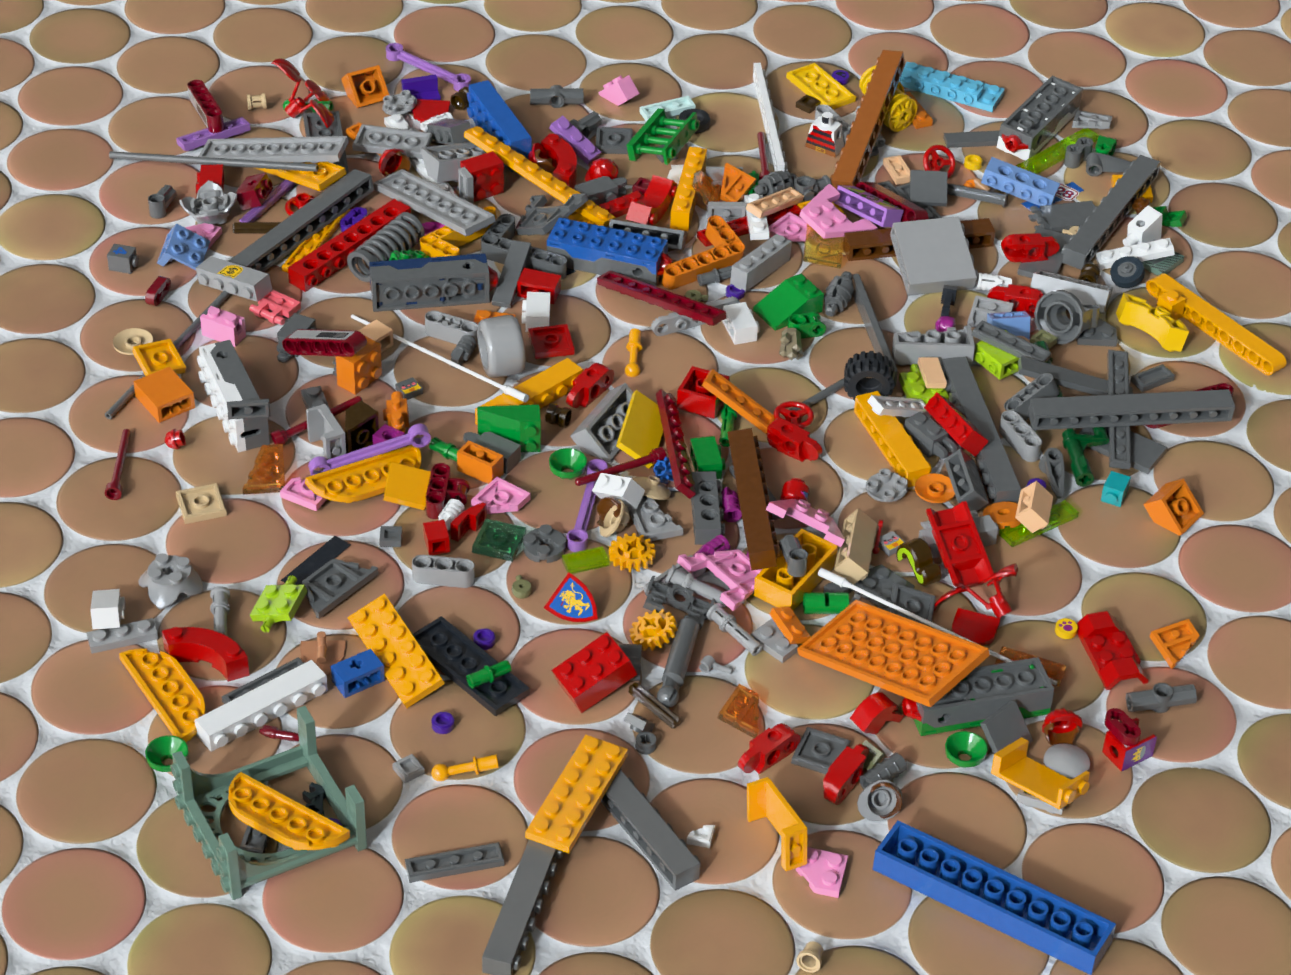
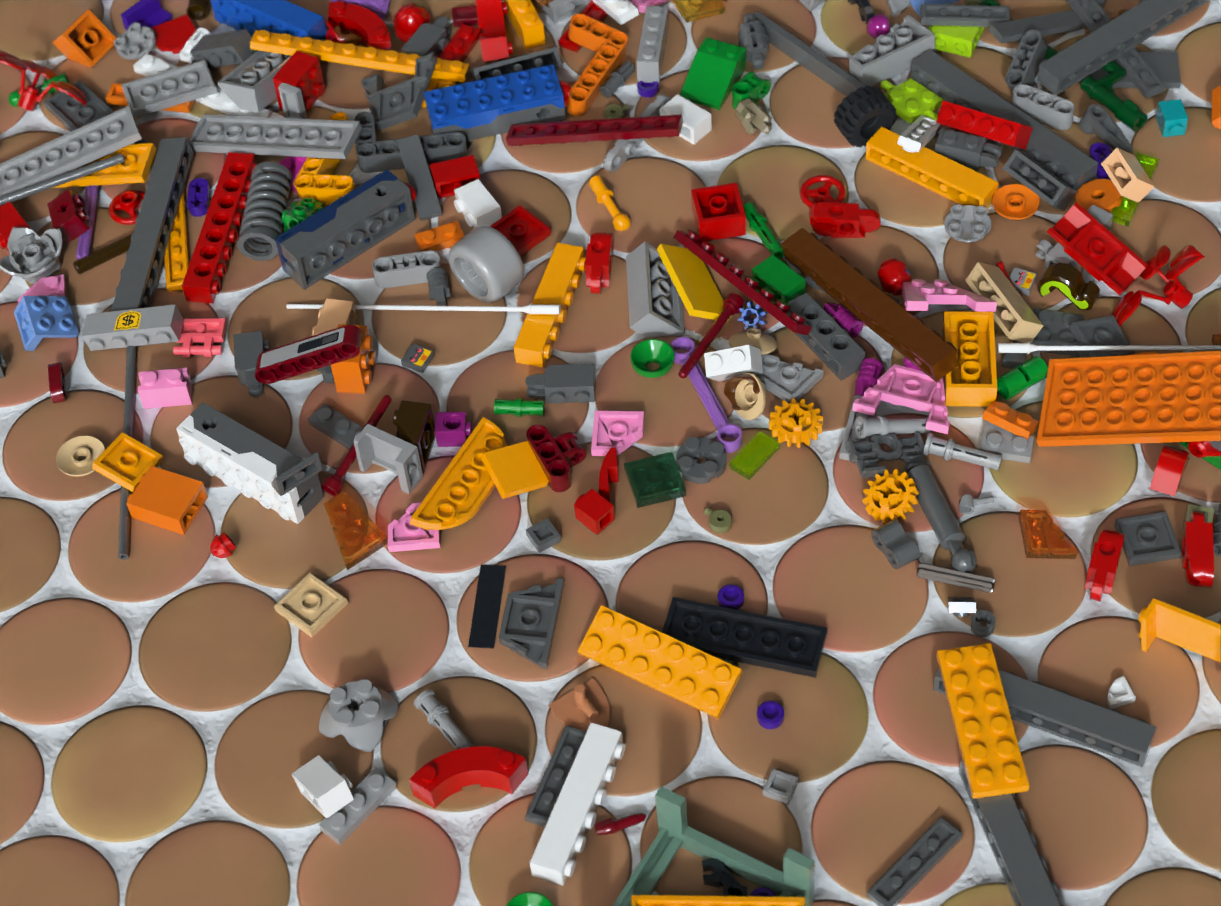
camera: 25 degrees left, 10 degrees up
dark red piece [104,429,131,500] -> none
light orange plate [119,649,206,742] -> none
lime plate [250,575,307,633] -> none
medium lavender piece [308,424,431,476] -> none
blue brick [331,649,385,698] -> none
red piece [379,148,411,177] -> none
orange piece [383,391,409,433] -> none
light grey beam [412,555,475,588] -> none
light orange pin [431,754,499,781] -> none
white hinge [438,499,465,531] -> none
orange brick [457,440,504,484] -> none
green axle [466,660,512,689] -> none
green slope [477,405,541,453] -> none
shield [543,572,598,622] -> none
dark brown wheel [545,403,572,428] -> none
red brick [551,632,637,713] -> none
orange plate [702,369,774,434] -> none
dark grey piece [779,534,808,577] -> none
dark grey bar [790,378,844,411] -> none
light nougat tile [917,357,947,388] -> none
red tile [951,608,1000,646] -> none

